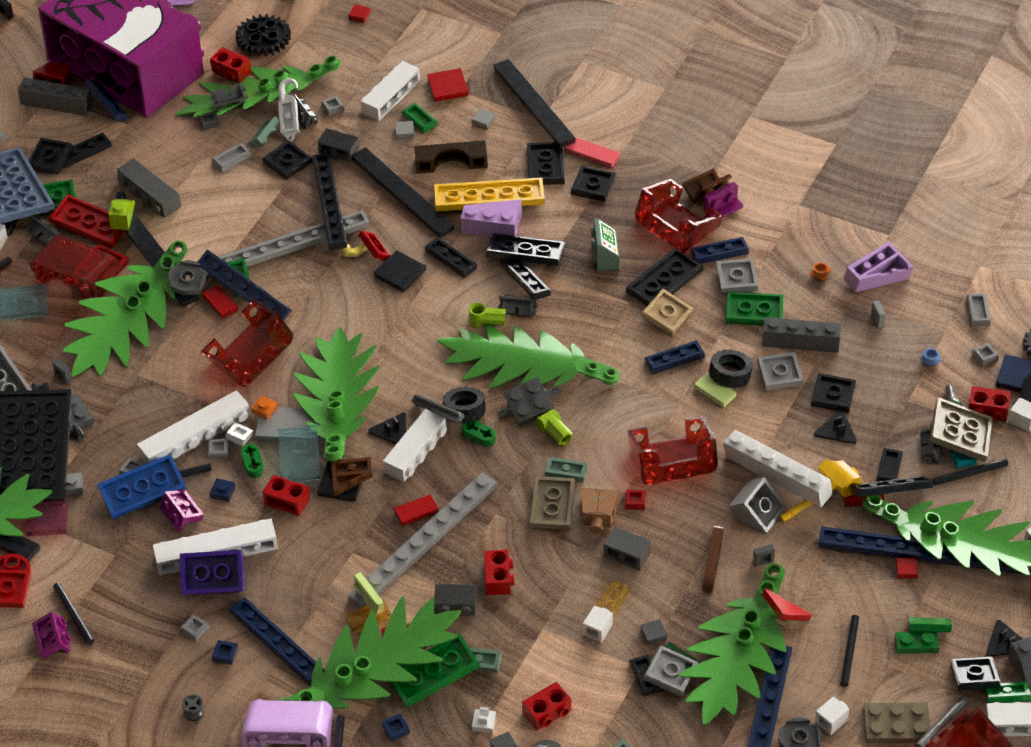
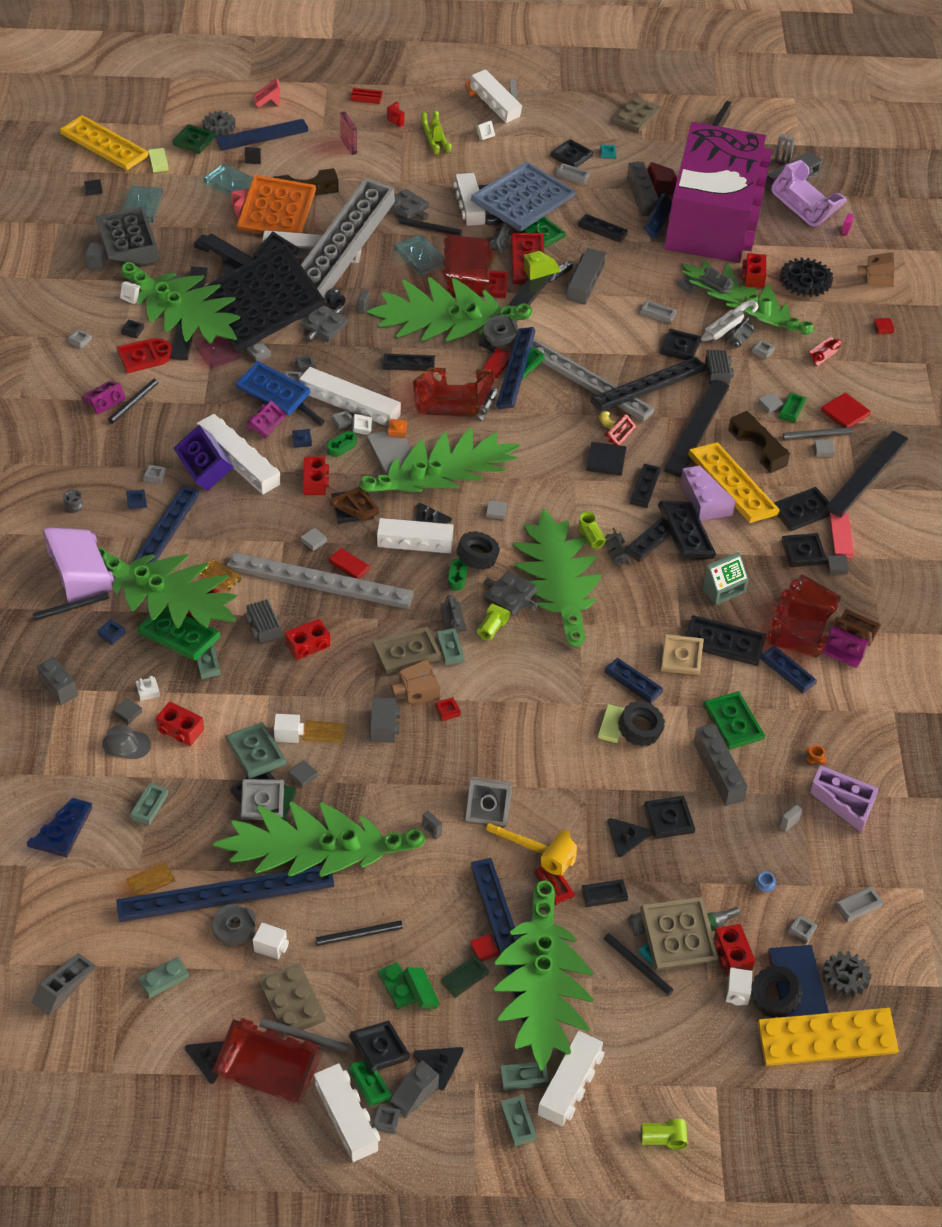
camera: 60 degrees right, 0 degrees up
black tile [28,138,73,175] -> none
sand green plate [247,116,279,148] -> none
clear light blue tile [278,425,321,482] -> none
yellowish green tile [354,572,384,615] -> none
white brick [361,61,420,122] -> none
dark grey axle [412,394,464,423] -> none
clear red windscreen [628,416,718,485] -> none
reddish brown beam [703,525,724,592] -> none
light grey plate [716,258,758,294] -> none
white brick [723,430,833,507] -> none
light grey plate [757,352,804,391] -> none
tile [762,589,812,621] -> none
black tile [851,476,933,497] -> none
none -> sand green tile [225,722,287,779]
none -> dark grey tile [295,355,316,373]
none -> light grey tile [301,528,327,551]
none -> black tile [383,353,435,371]
none -> dark grey hinge [440,595,466,632]
none -> clear green tile [441,955,489,998]
none -> light grey tile [486,500,507,520]
none -> dark grey bar [782,427,852,440]
none -> hinge [809,336,842,366]
none -> dark grey tile [827,555,849,574]

